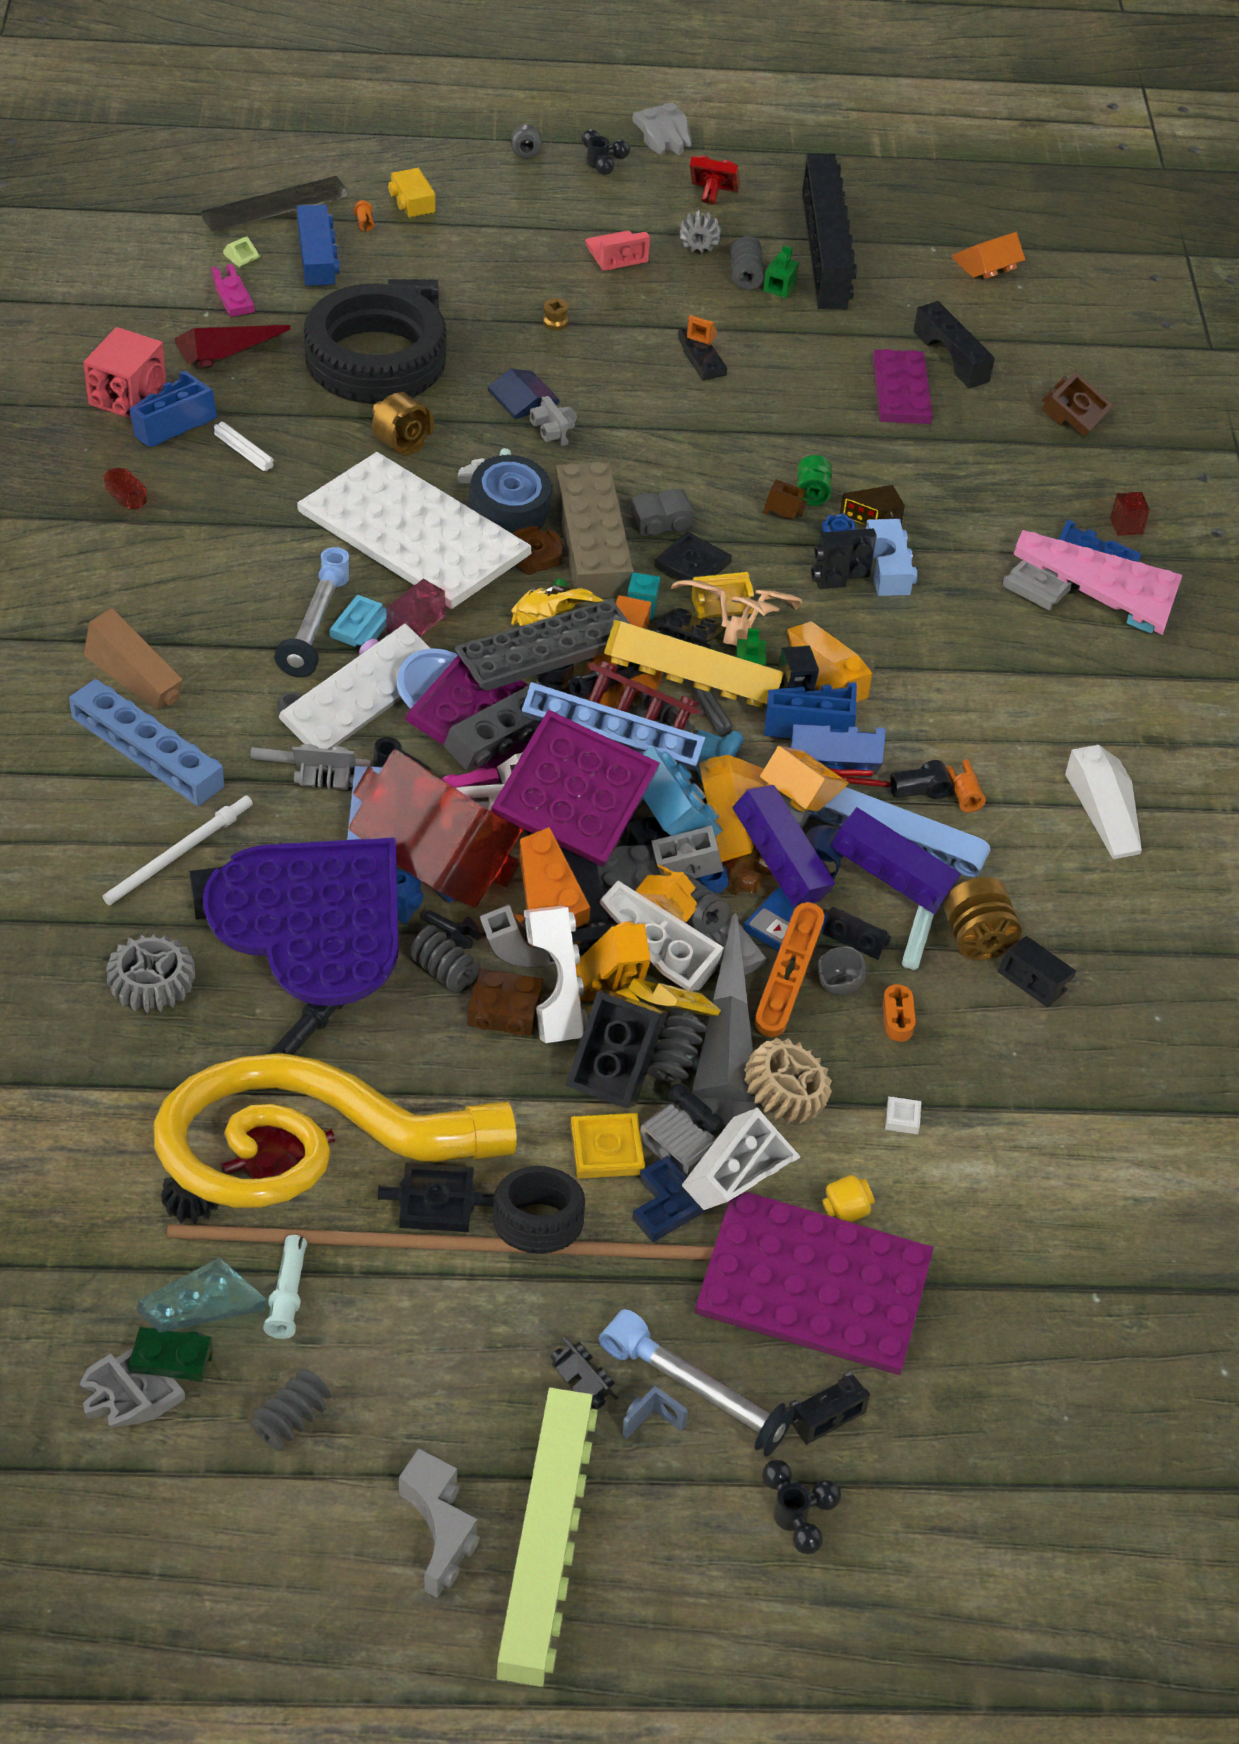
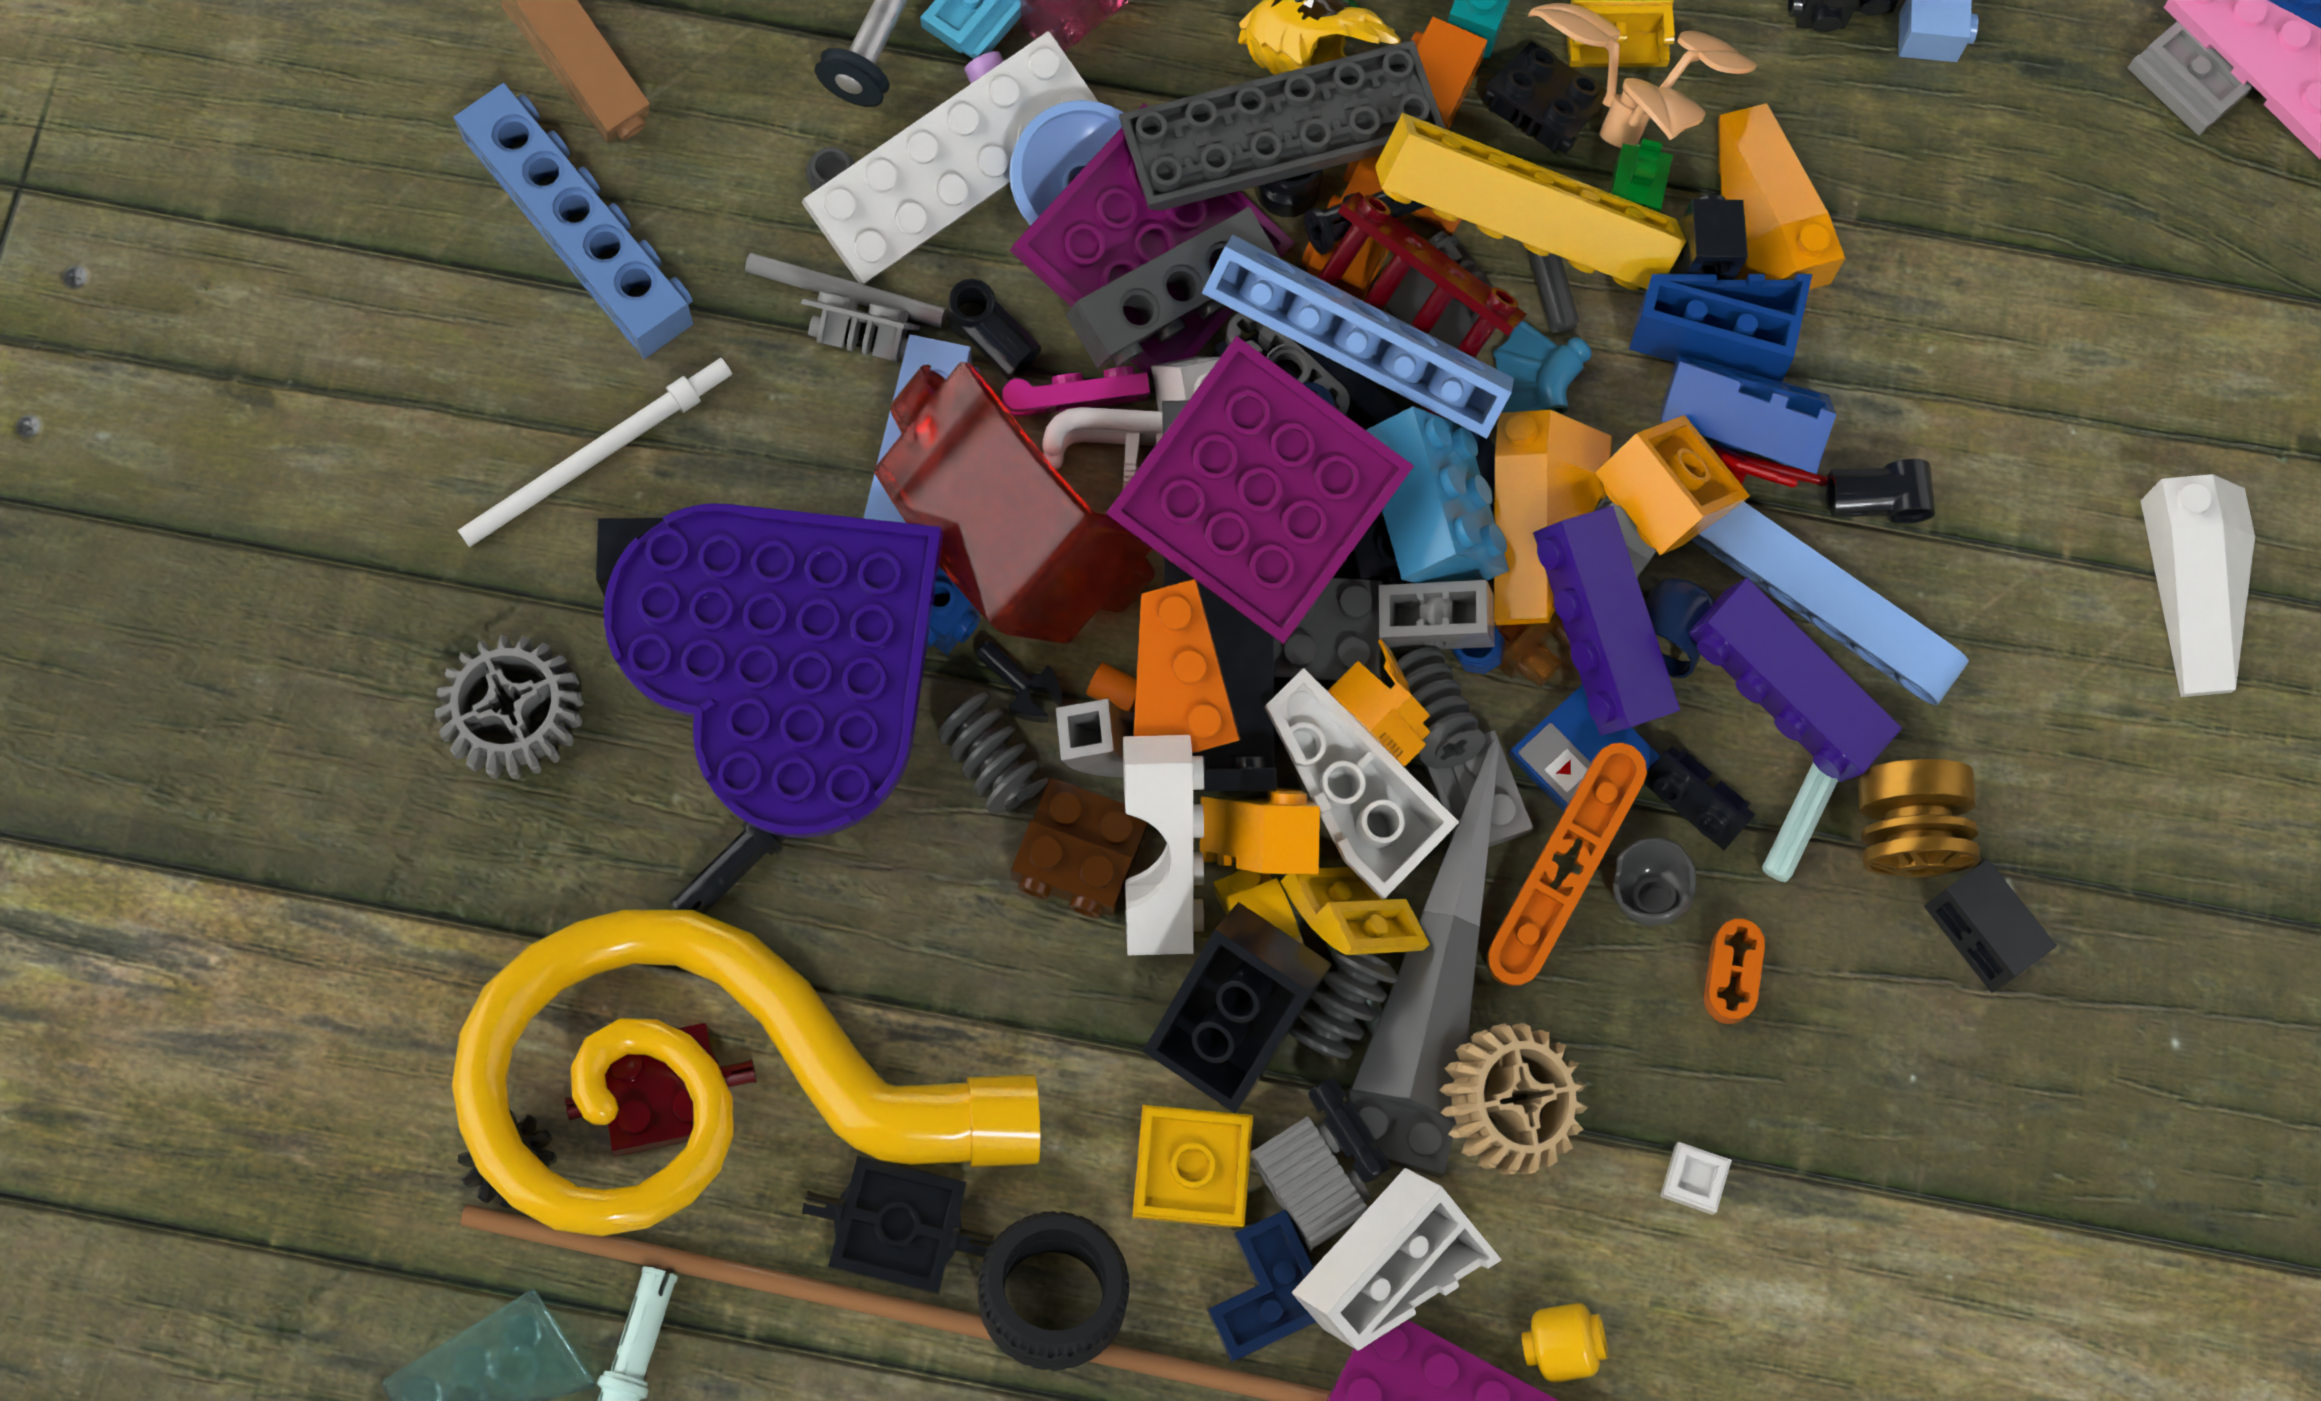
camera: 10 degrees right, 25 degrees up
orange hinge [946,759,986,812] -> none

